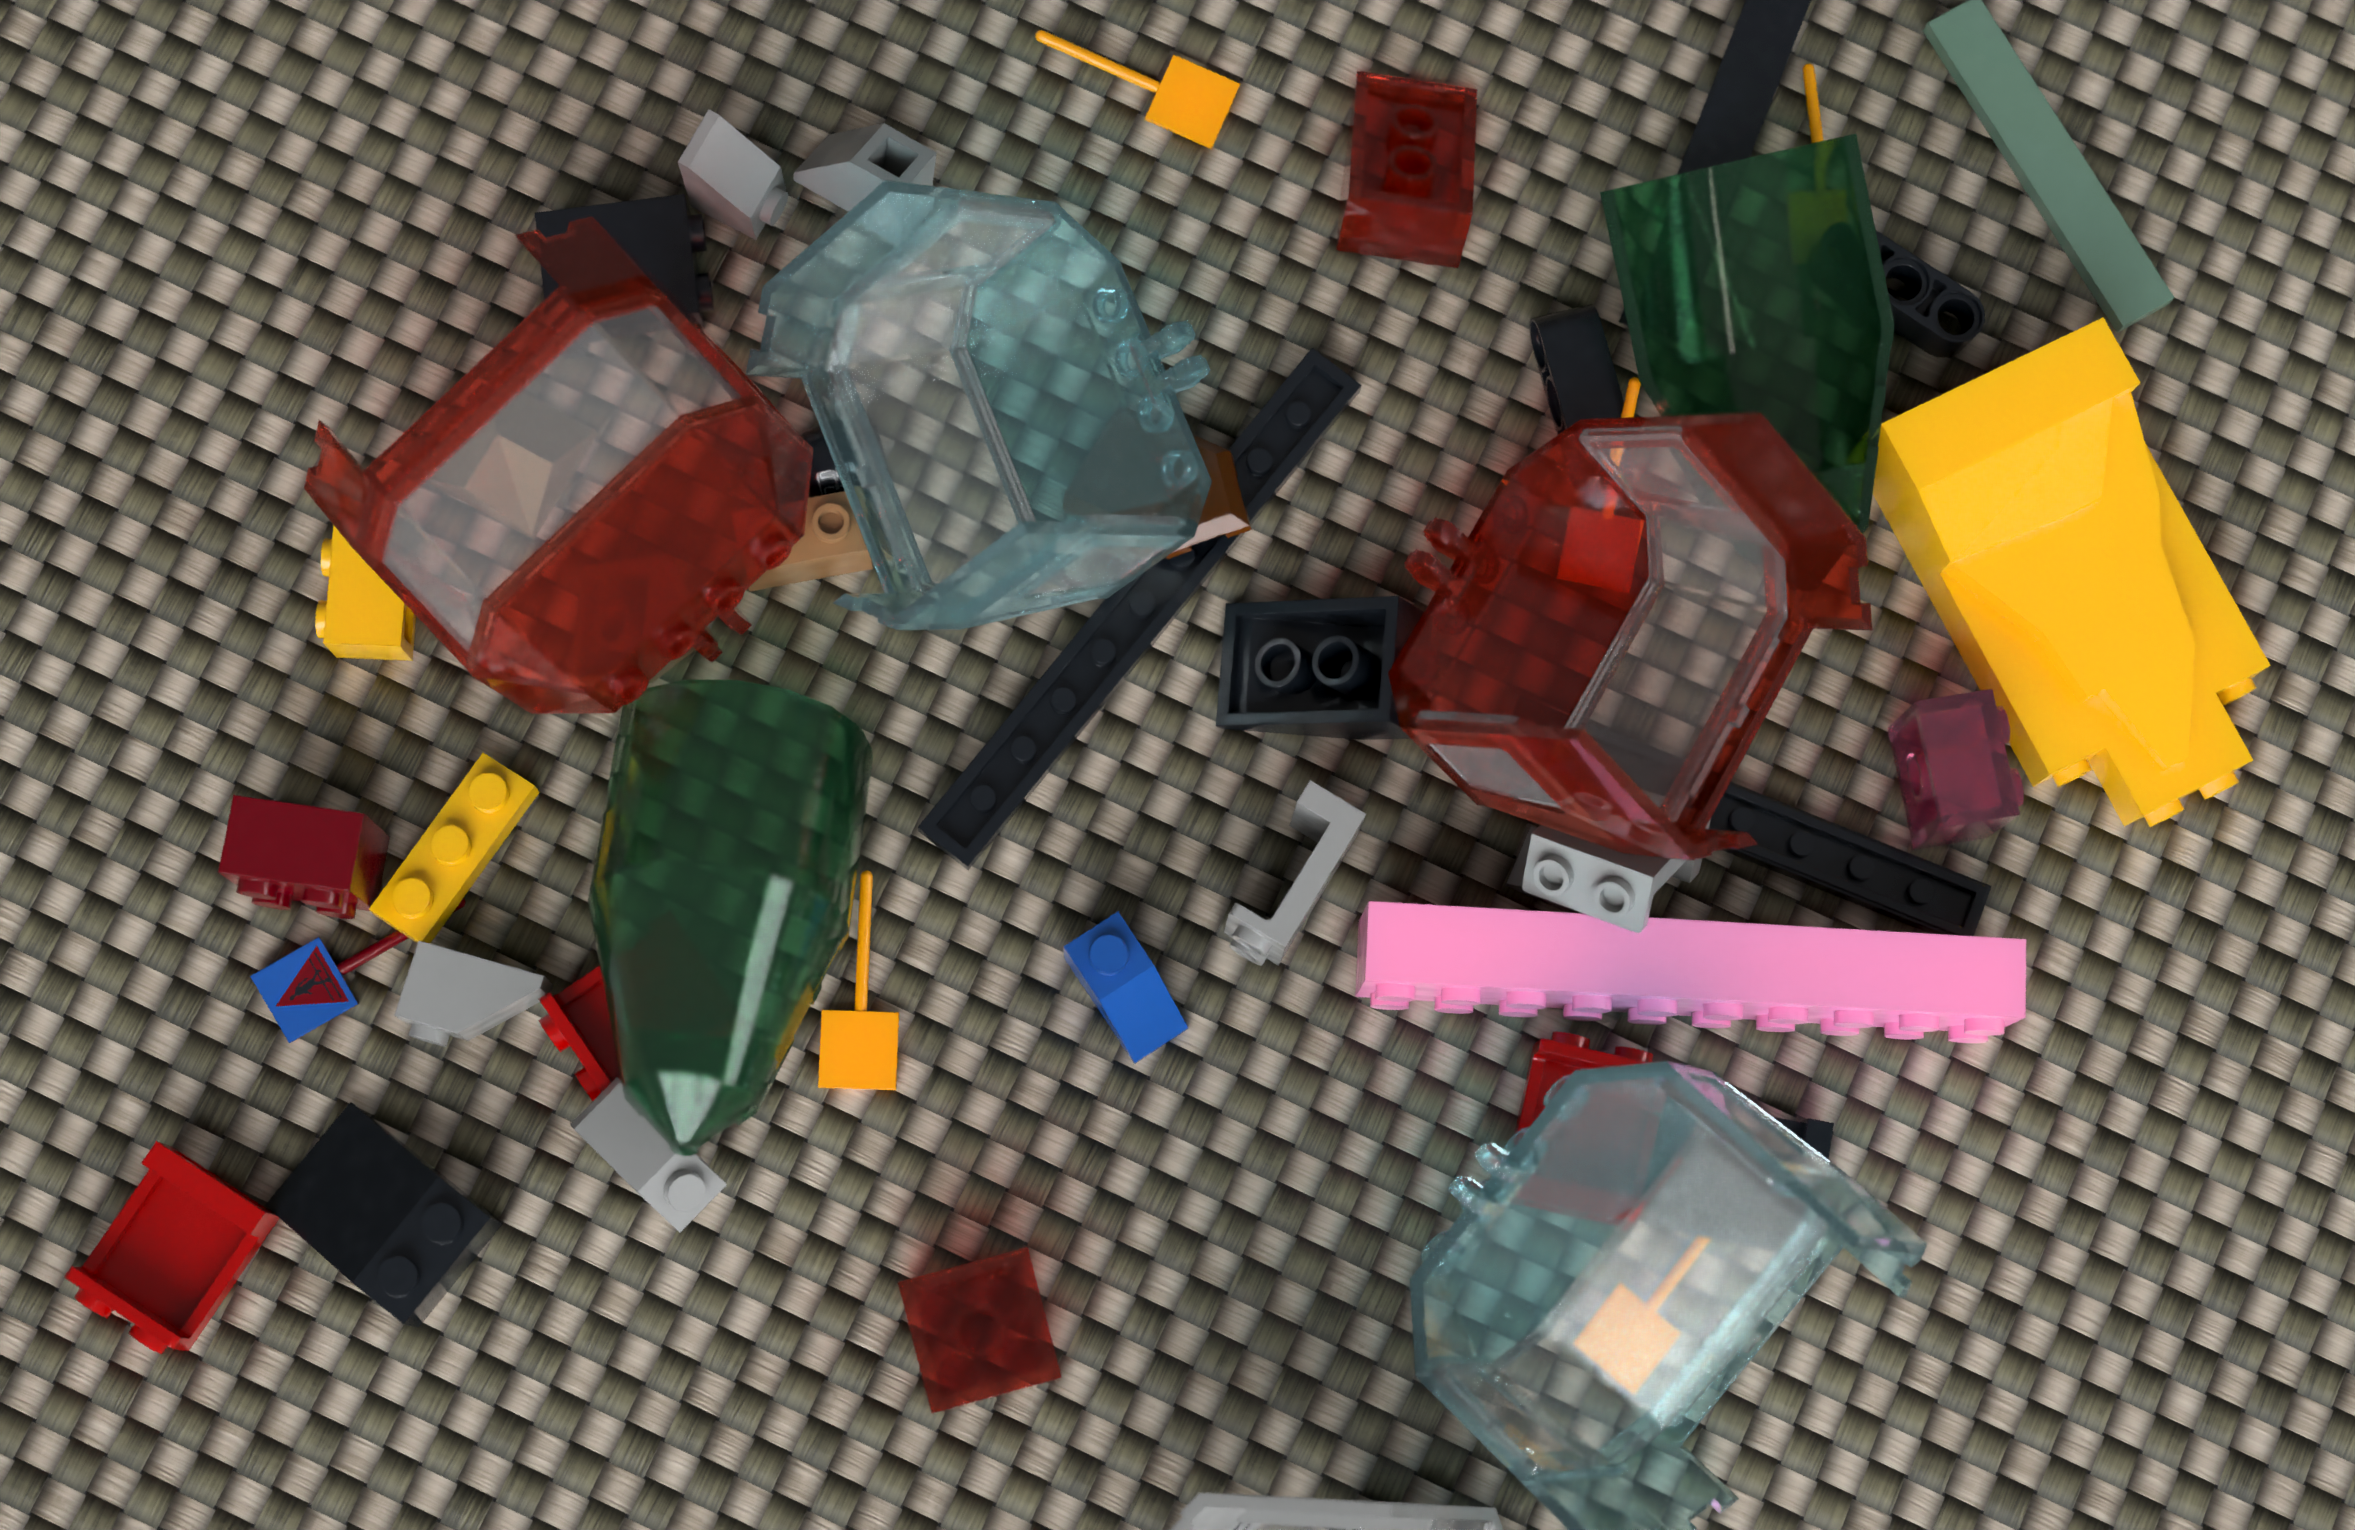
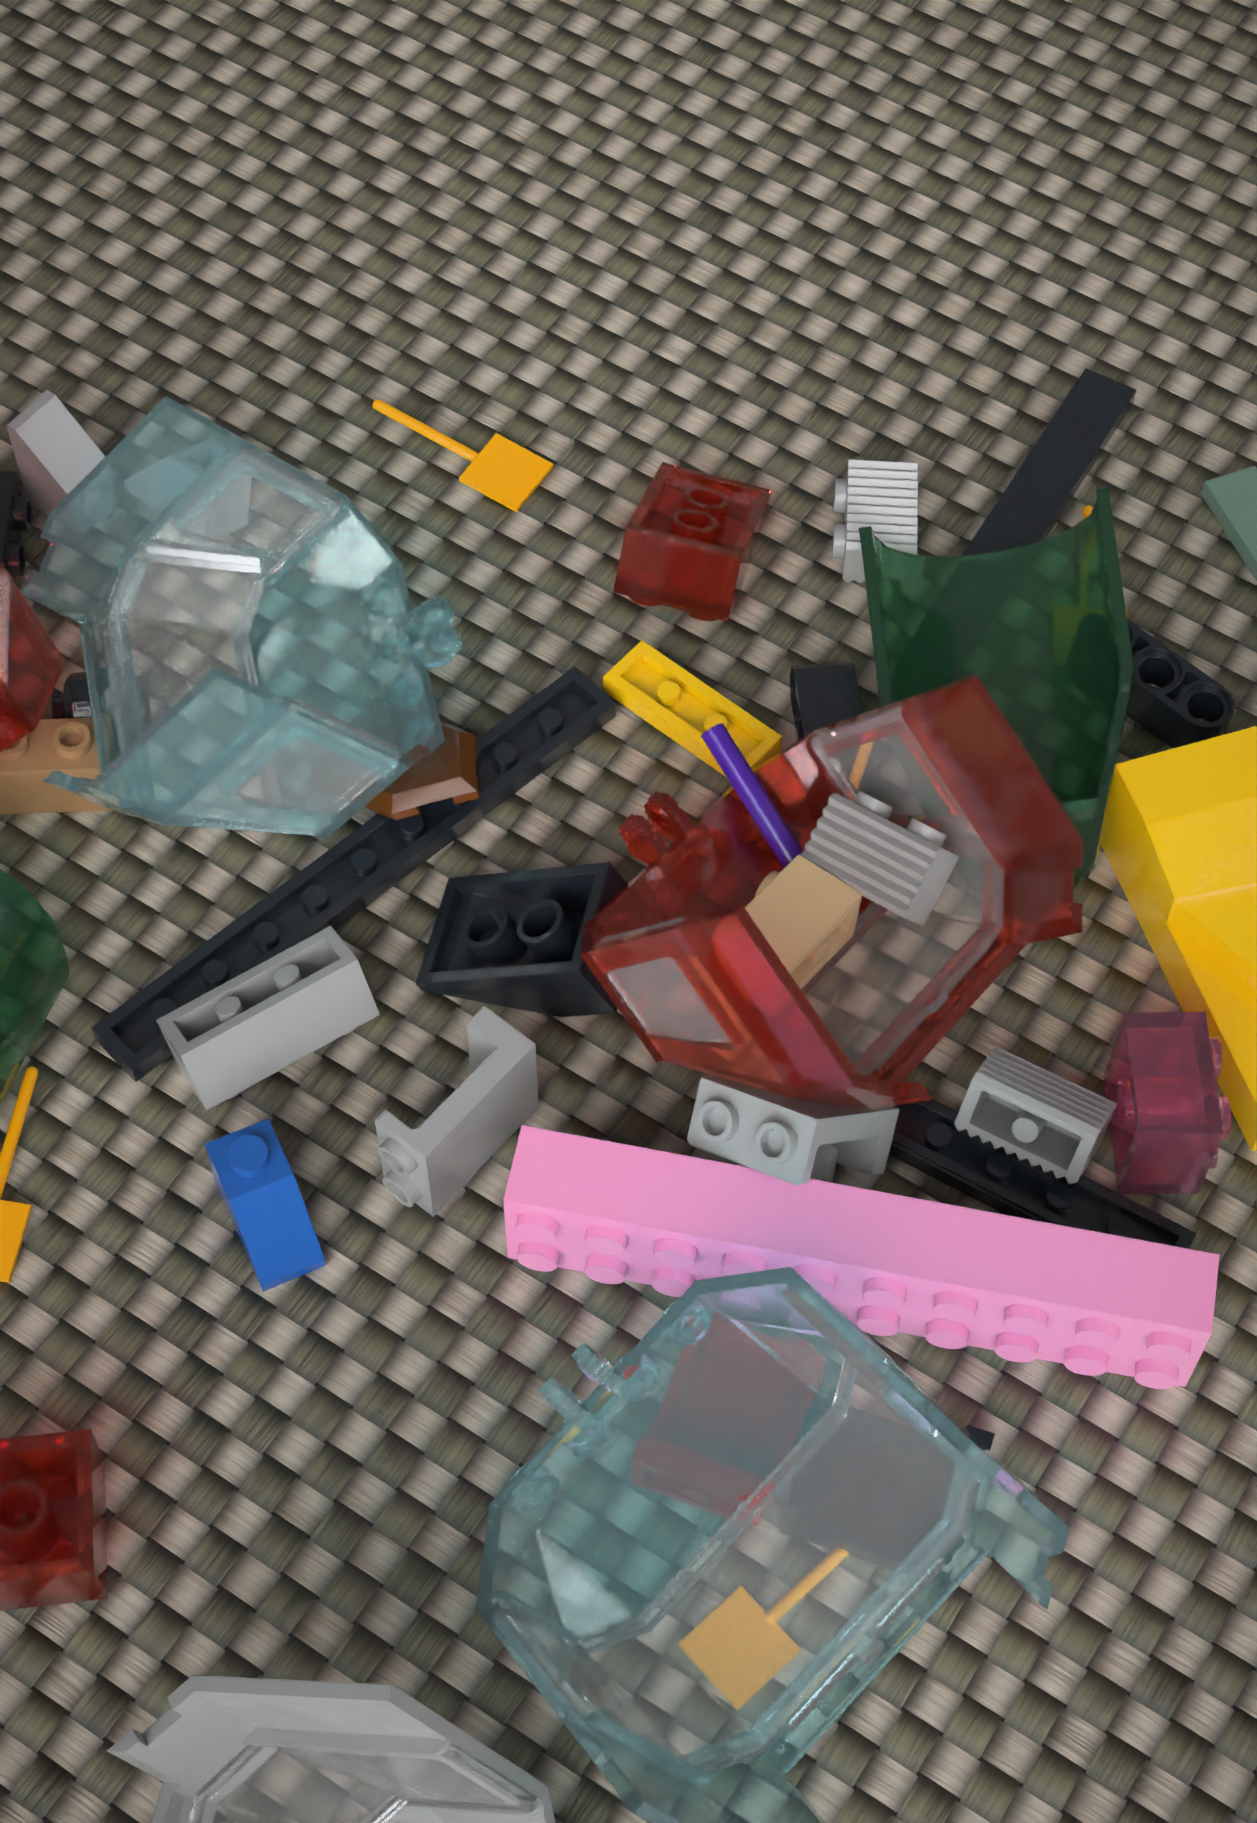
camera: 15 degrees right, 20 degrees down
none -> light grey brick [156,926,380,1111]
none -> yellow plate [603,640,782,778]
none -> dark purple bar [701,723,803,868]
none -> tan brick [715,854,862,1013]
none -> light grey brick [800,791,959,926]
none -> light grey brick [832,459,918,586]
none -> light grey brick [954,1046,1117,1184]

